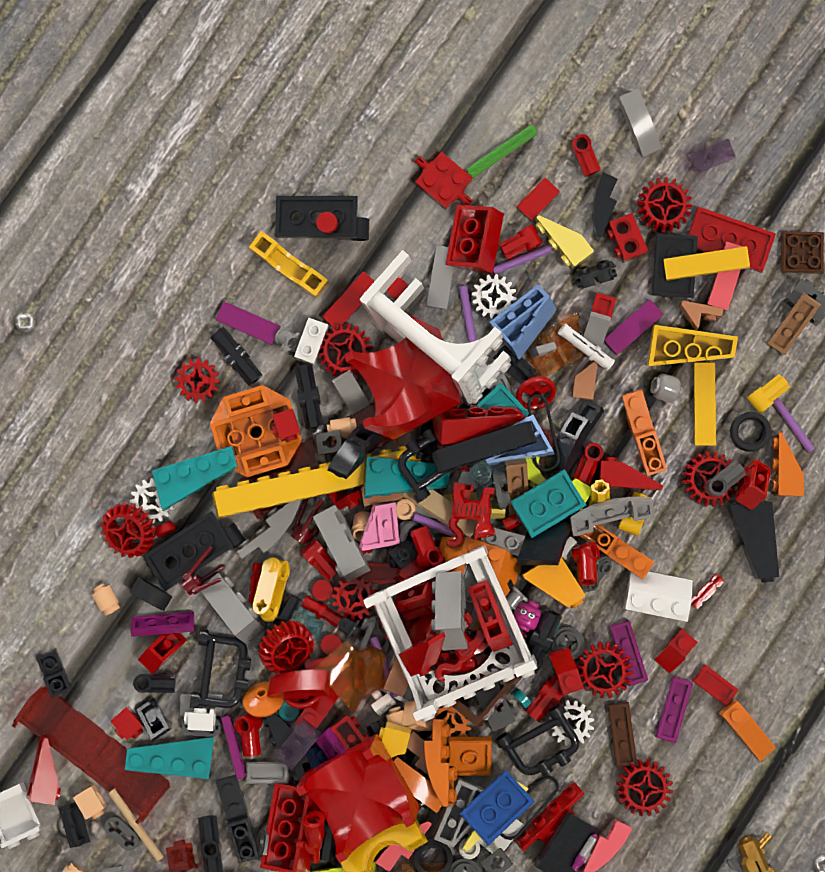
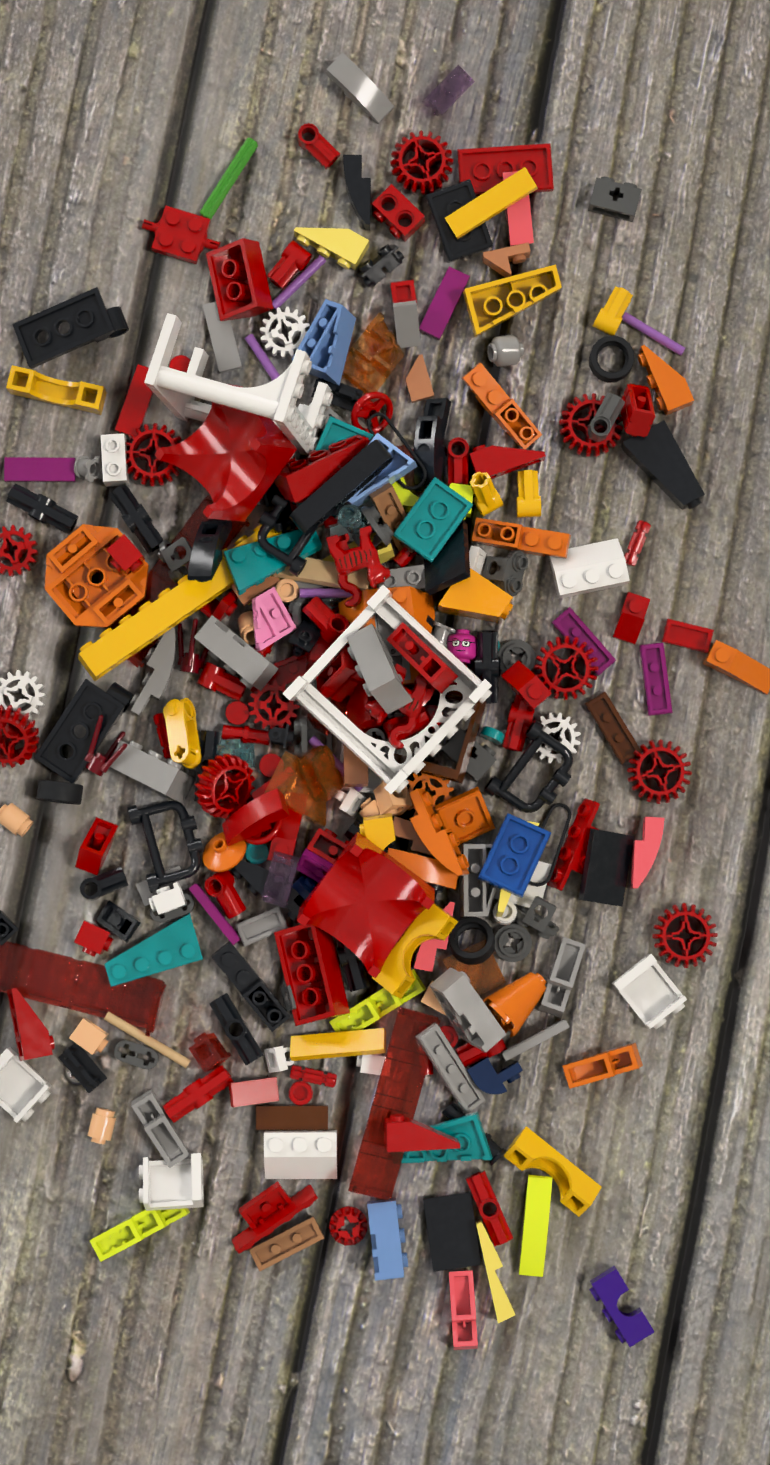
camera: 25 degrees left, 0 degrees up
magenta tile [130,612,195,637] -> none
teal wing [152,446,238,511] -> none
red tile [155,521,176,538] -> none
red piece [296,810,325,863] -> none
red tile [316,212,338,234] -> none
light nougat brick [327,417,357,441] -> none
light grey tile [332,370,370,415] -> none
red slope [398,632,446,677] -> none
red tile [517,177,560,222] -> none
light grey tile [529,342,557,358] -> none
white pin [558,323,615,371] -> none
light grey slope [570,497,655,536] -> none
piece [571,834,598,871] -> none
red piece [572,542,600,586] -> none
yellow tile [693,363,716,446] -> none
medium nougat plate [768,292,821,355] -> none
reddish brown tile [781,231,824,274] -> none

